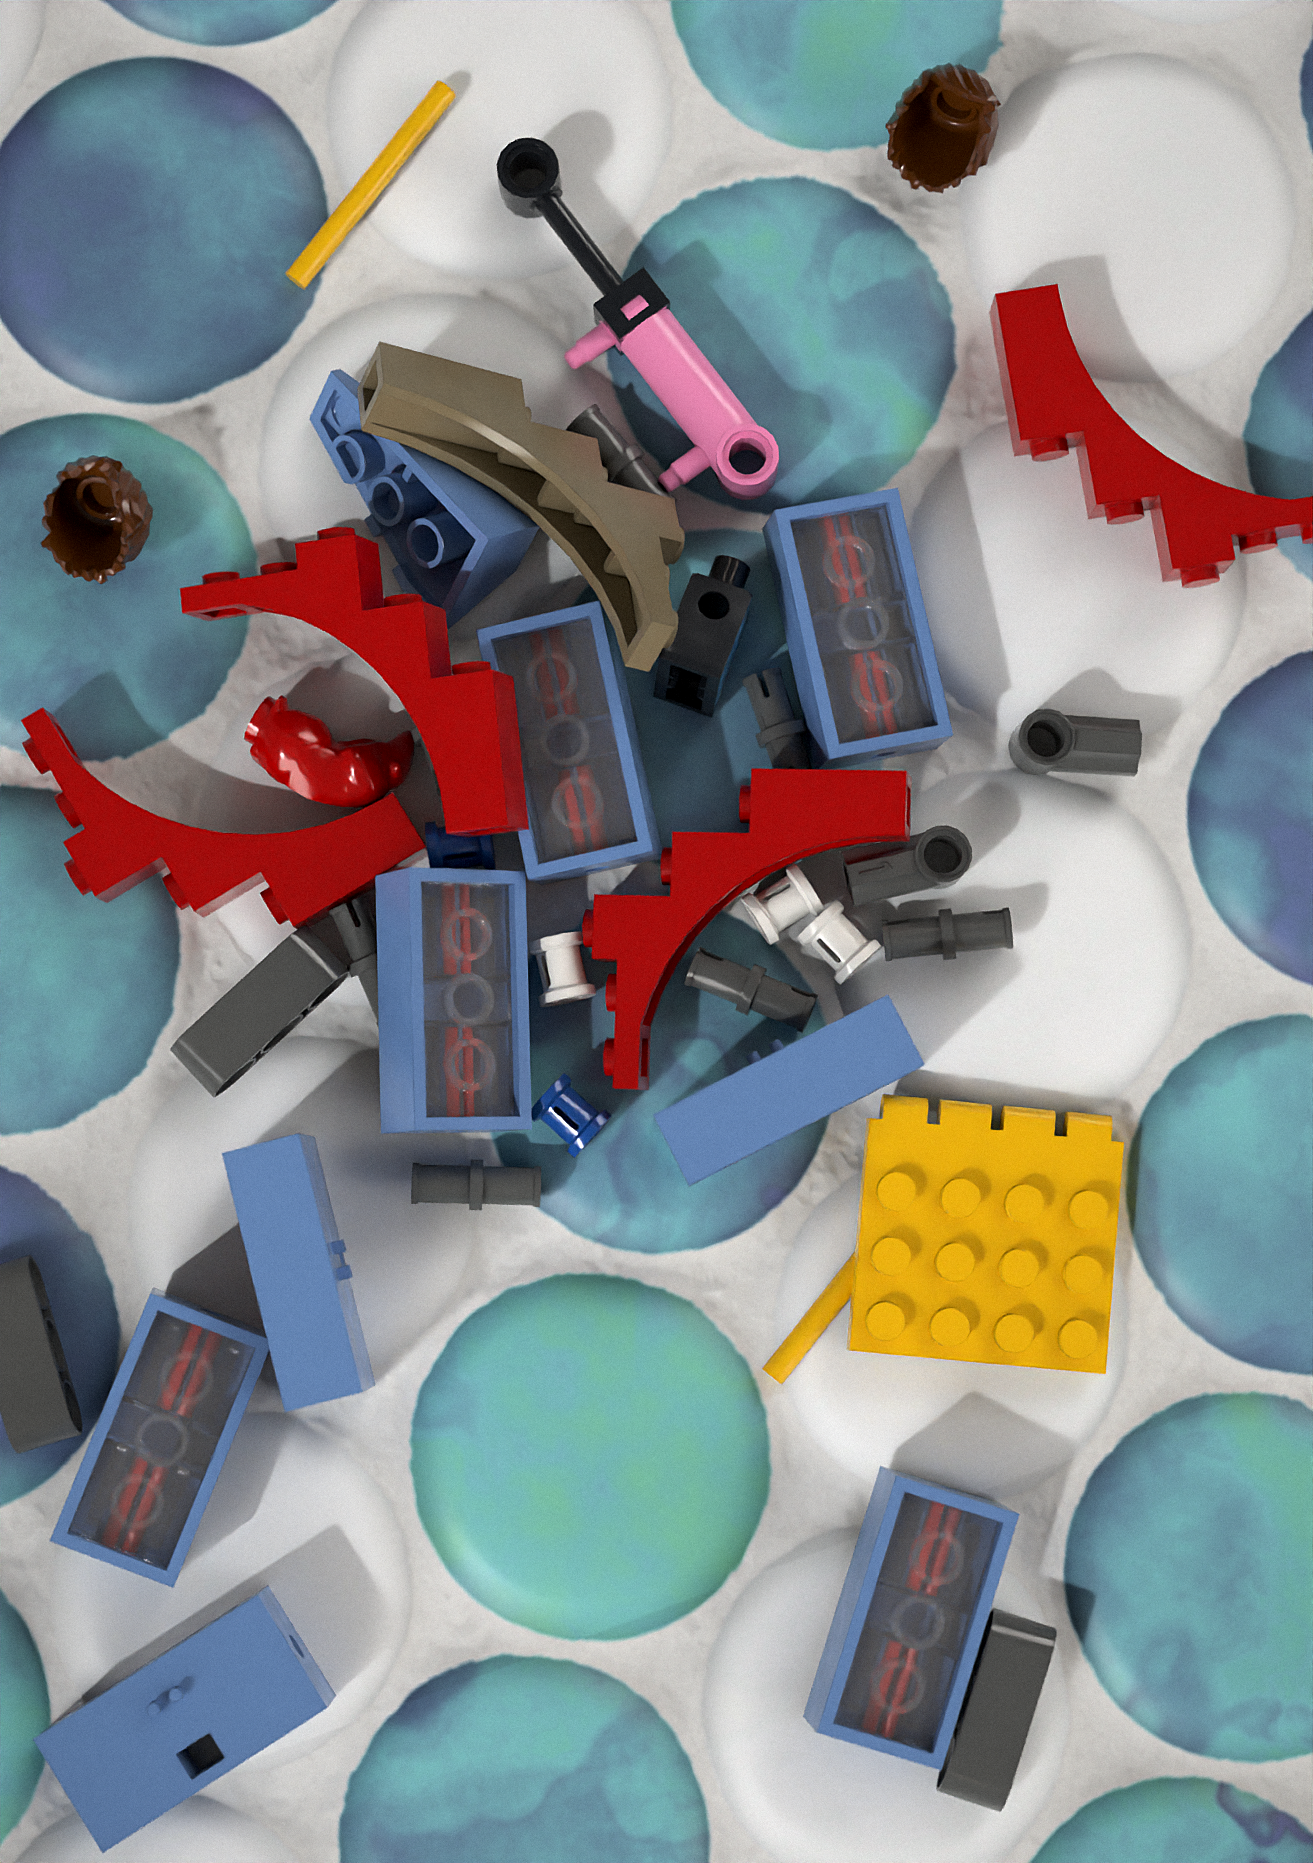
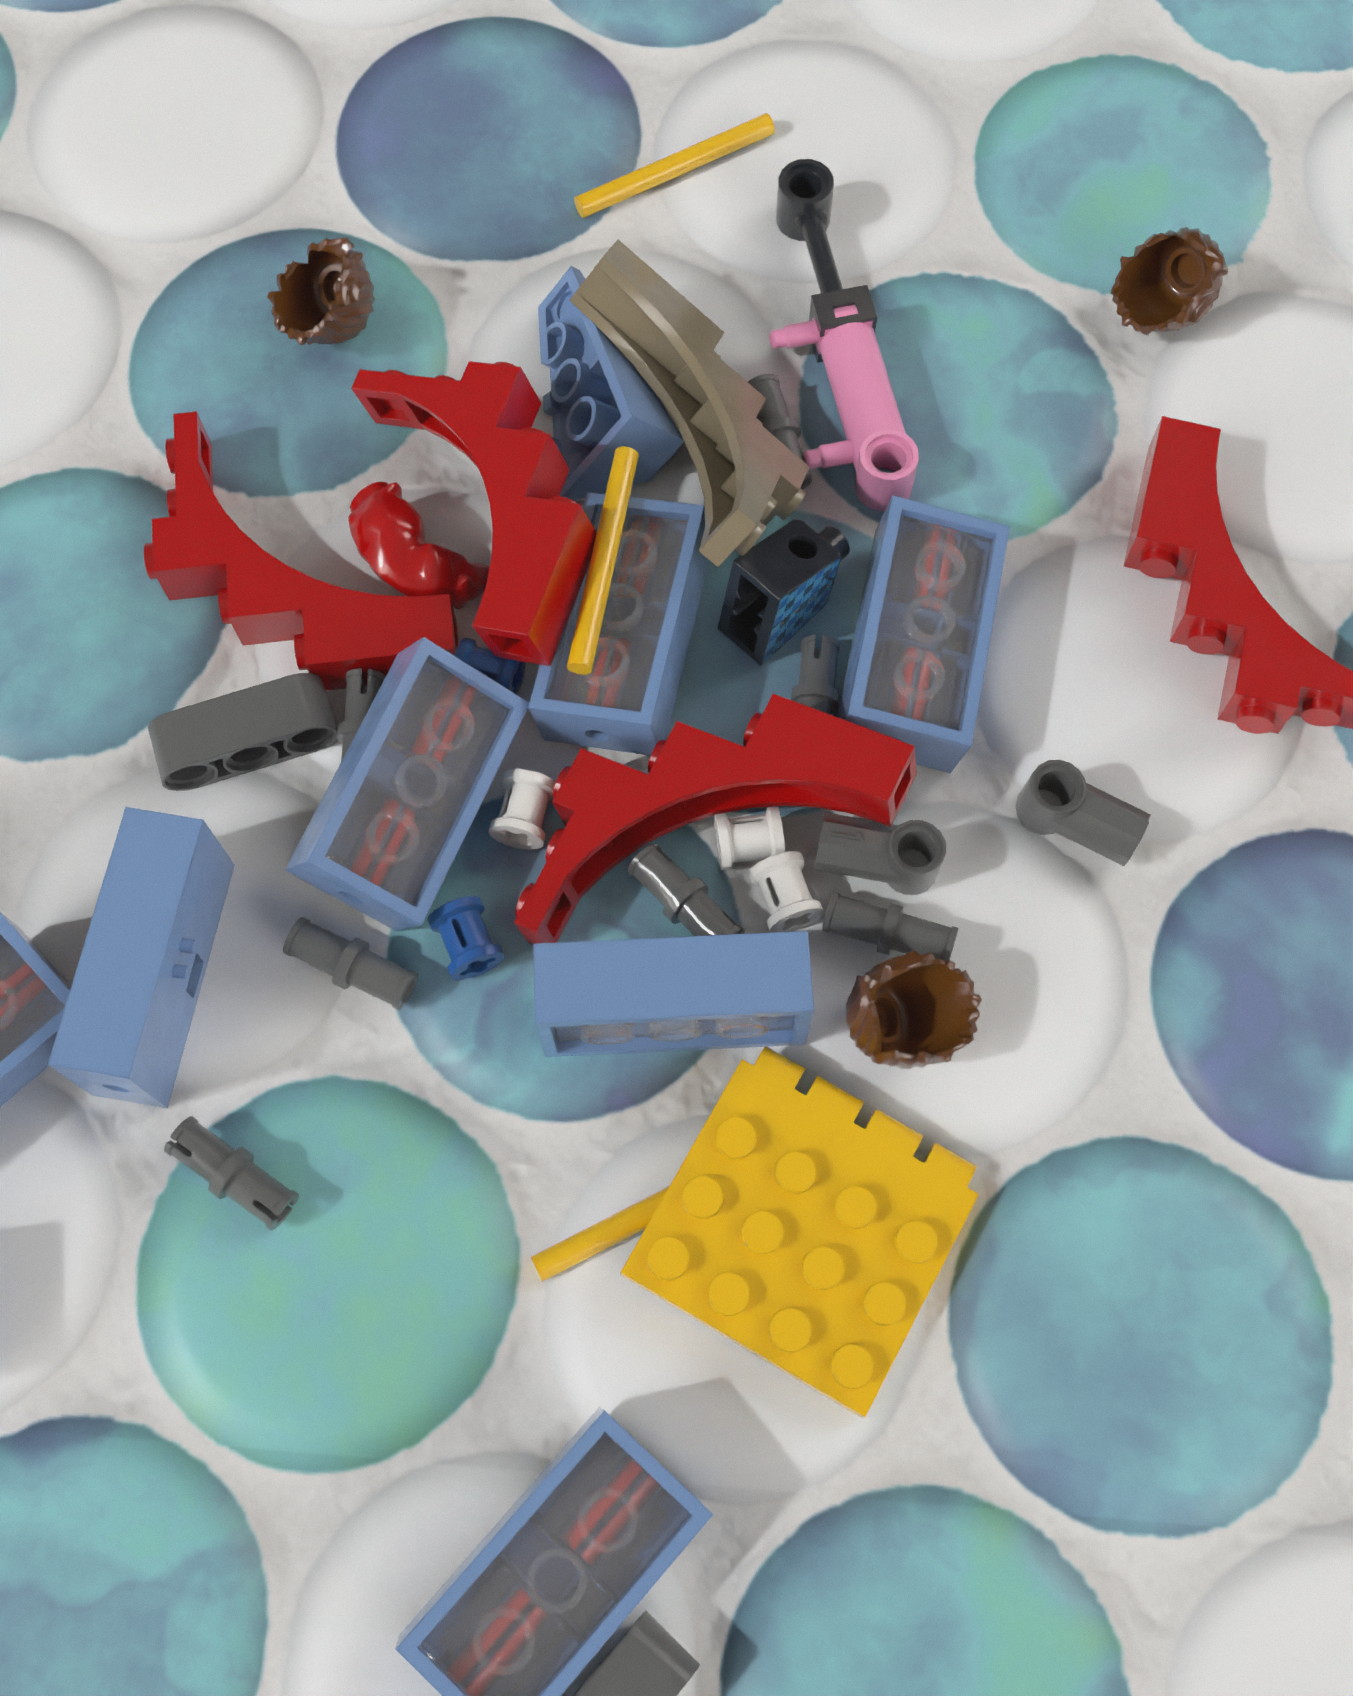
camera: 20 degrees right, 15 degrees down
none -> dark grey pin [164,1116,299,1231]
none -> yellow bar [567,446,639,675]
none -> reddish brown hair [846,951,982,1069]

